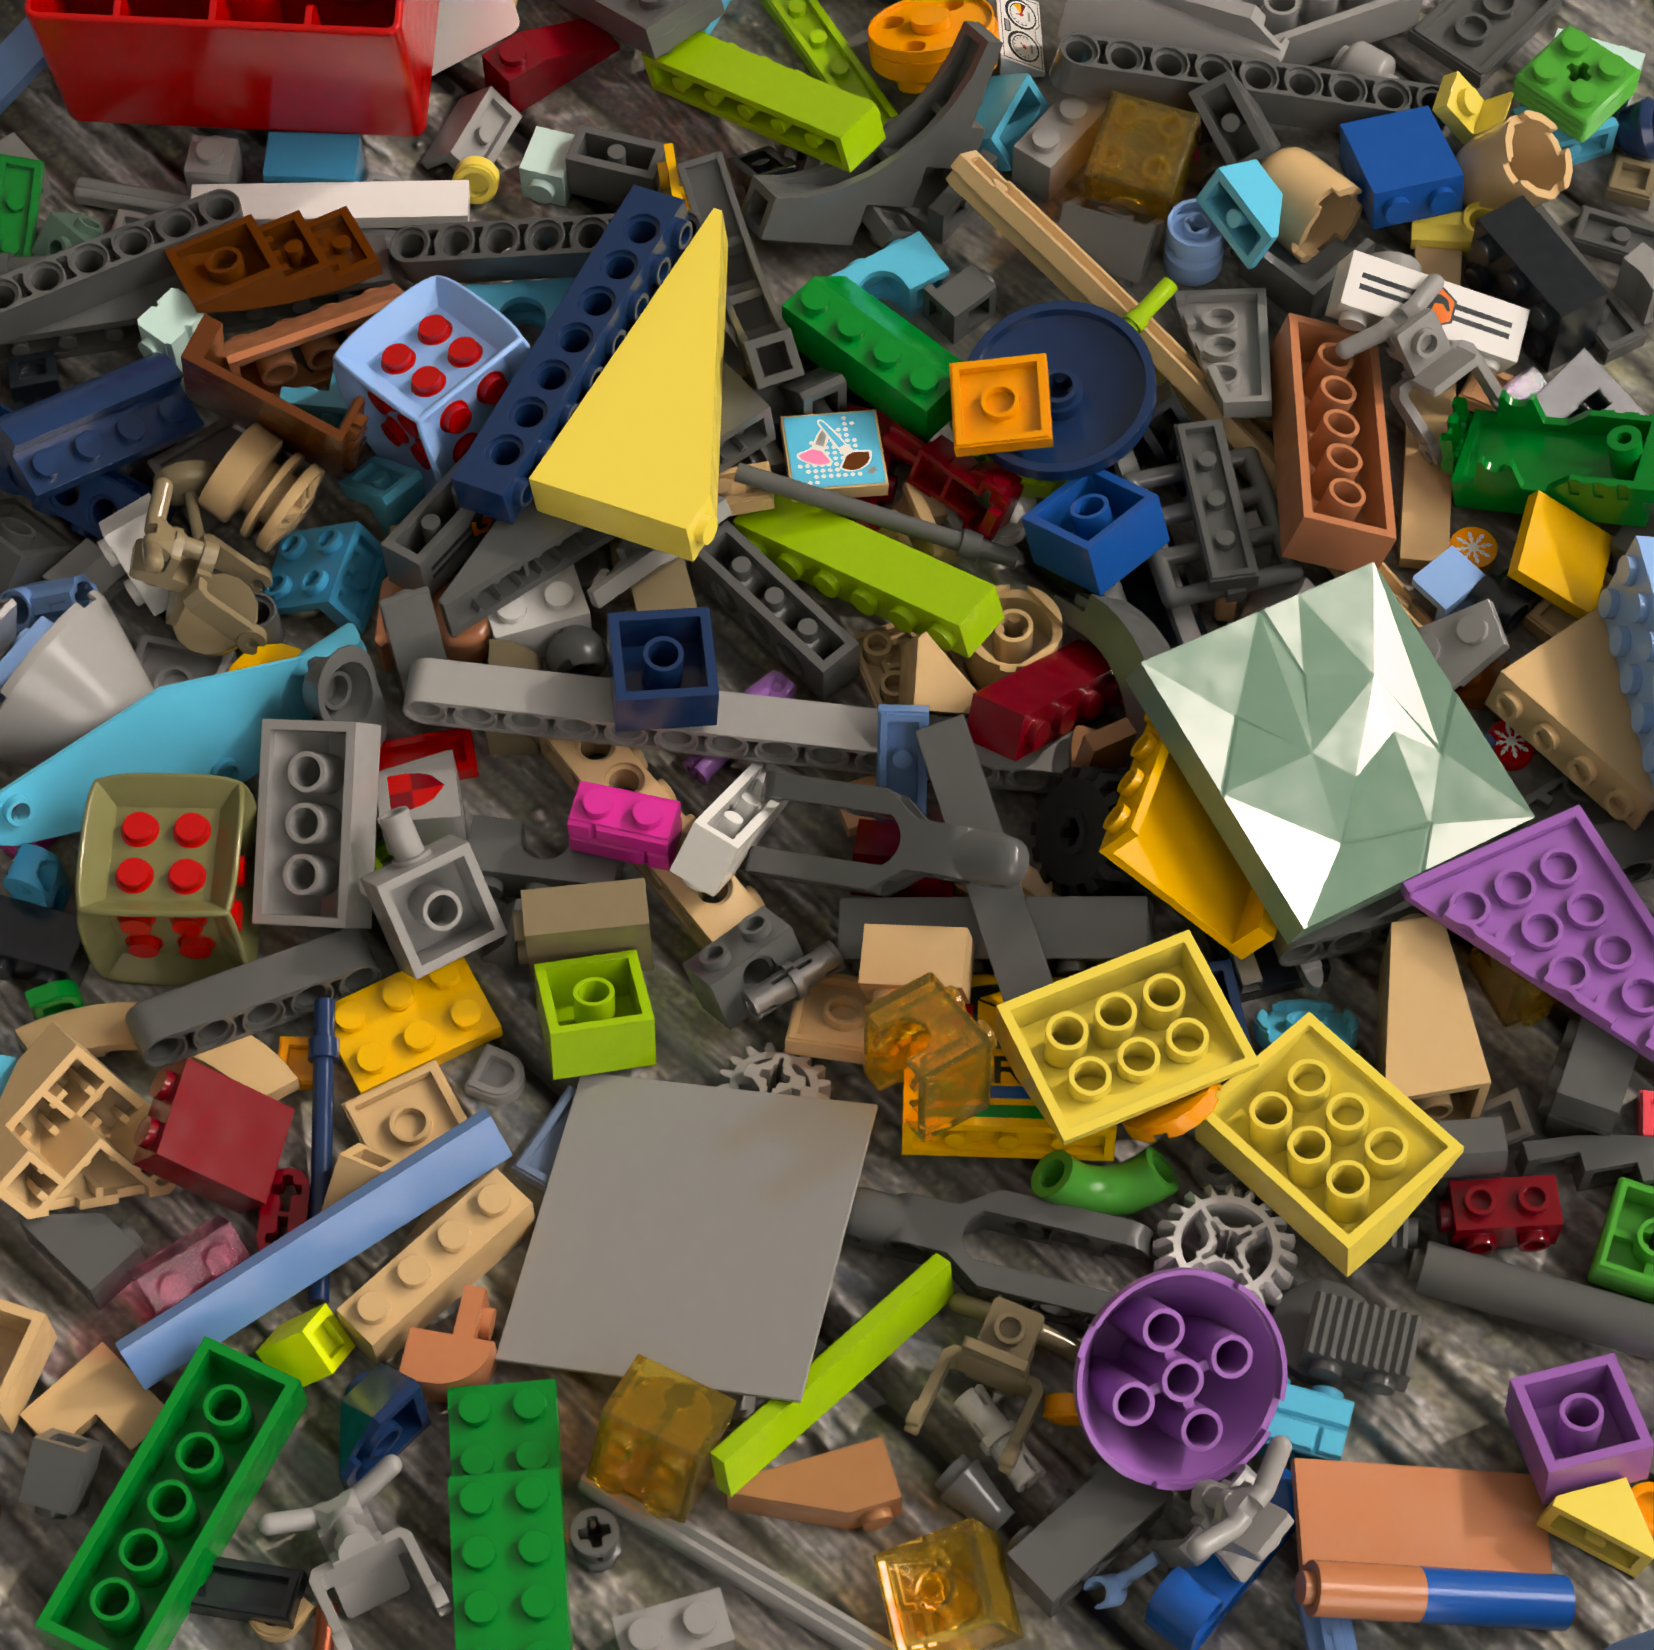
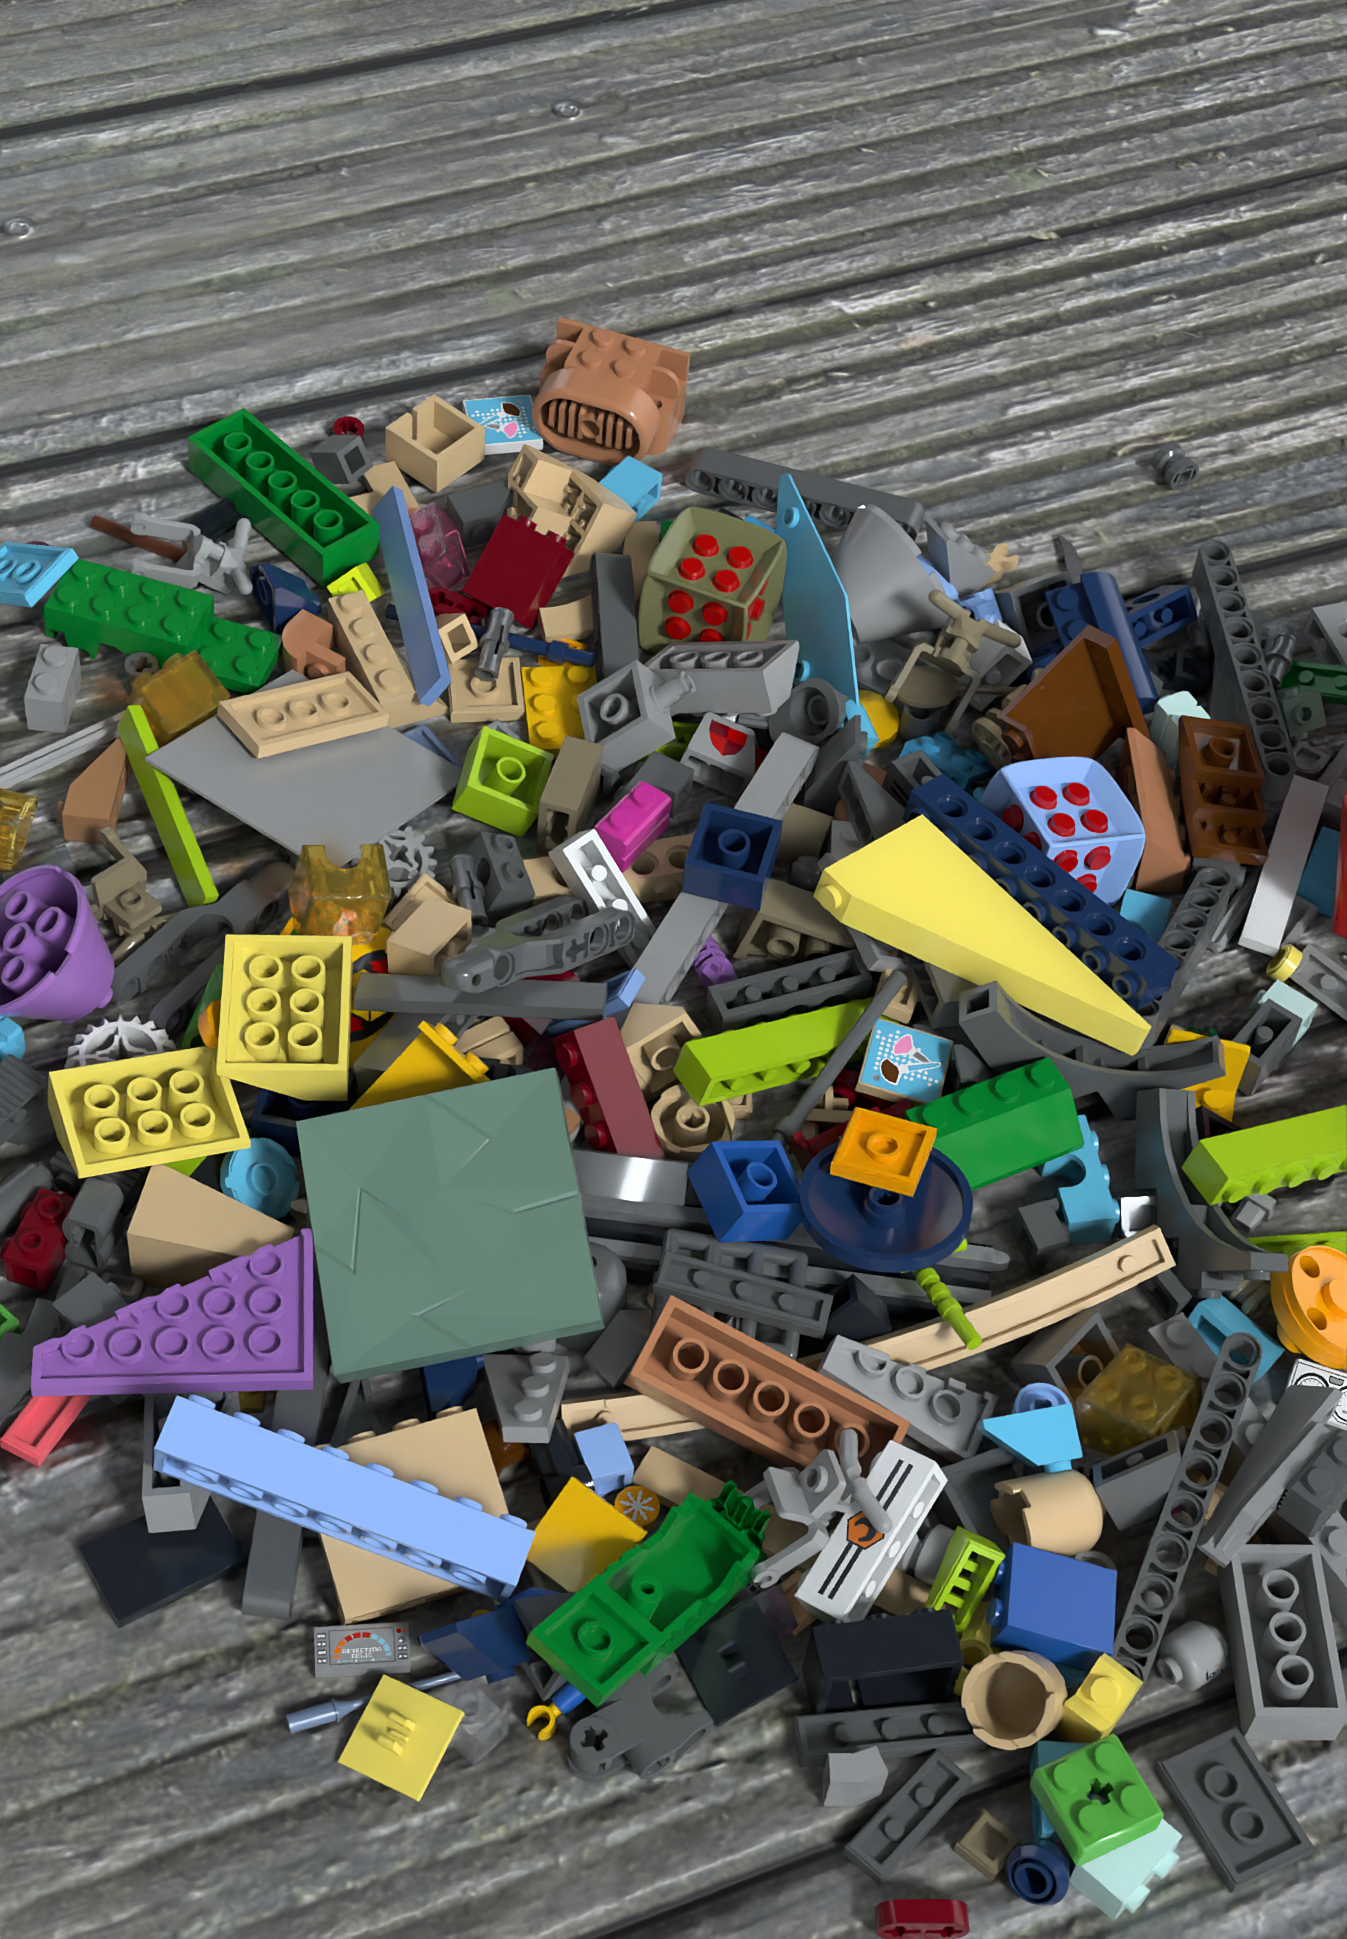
camera: 105 degrees right, 10 degrees down
none -> tan plate [217,671,390,759]
none -> flat silver pin [475,607,514,682]
none -> lime slope [924,1526,1006,1636]

